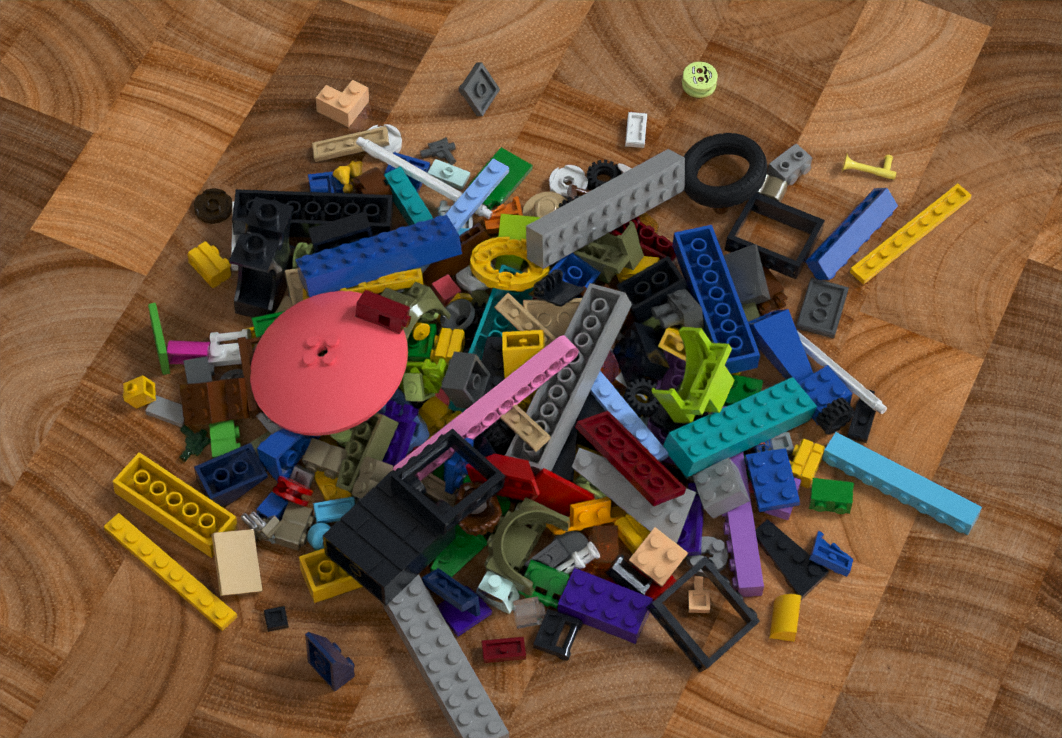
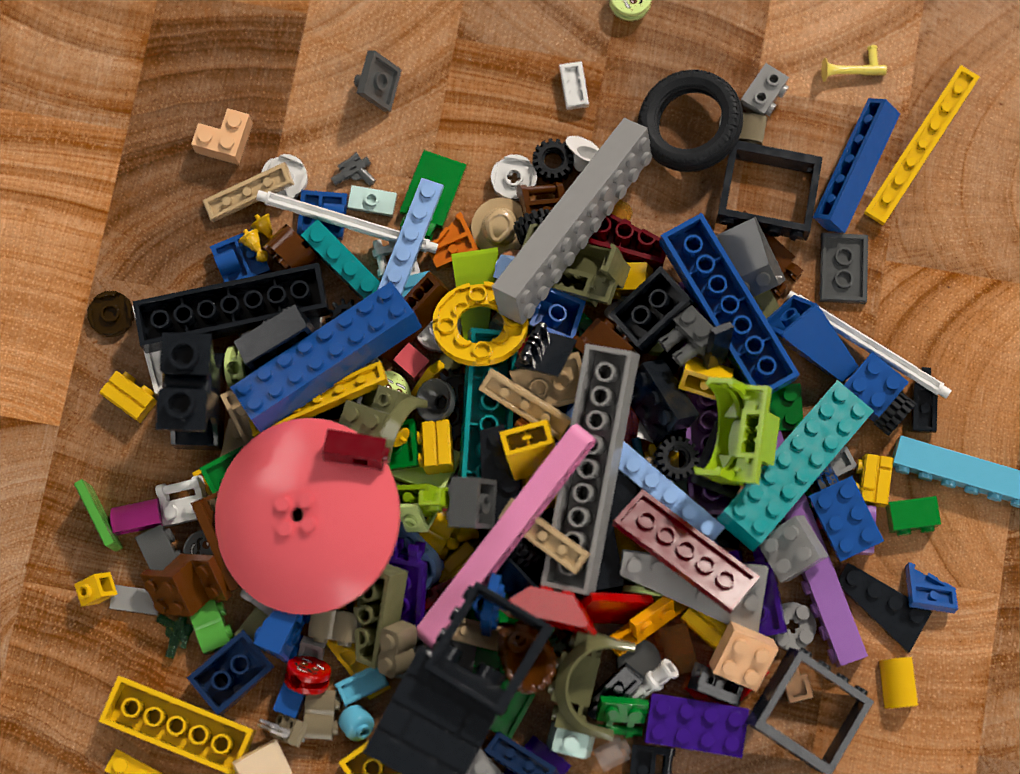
camera: 10 degrees left, 20 degrees up
none -> black tile [702,322,734,370]

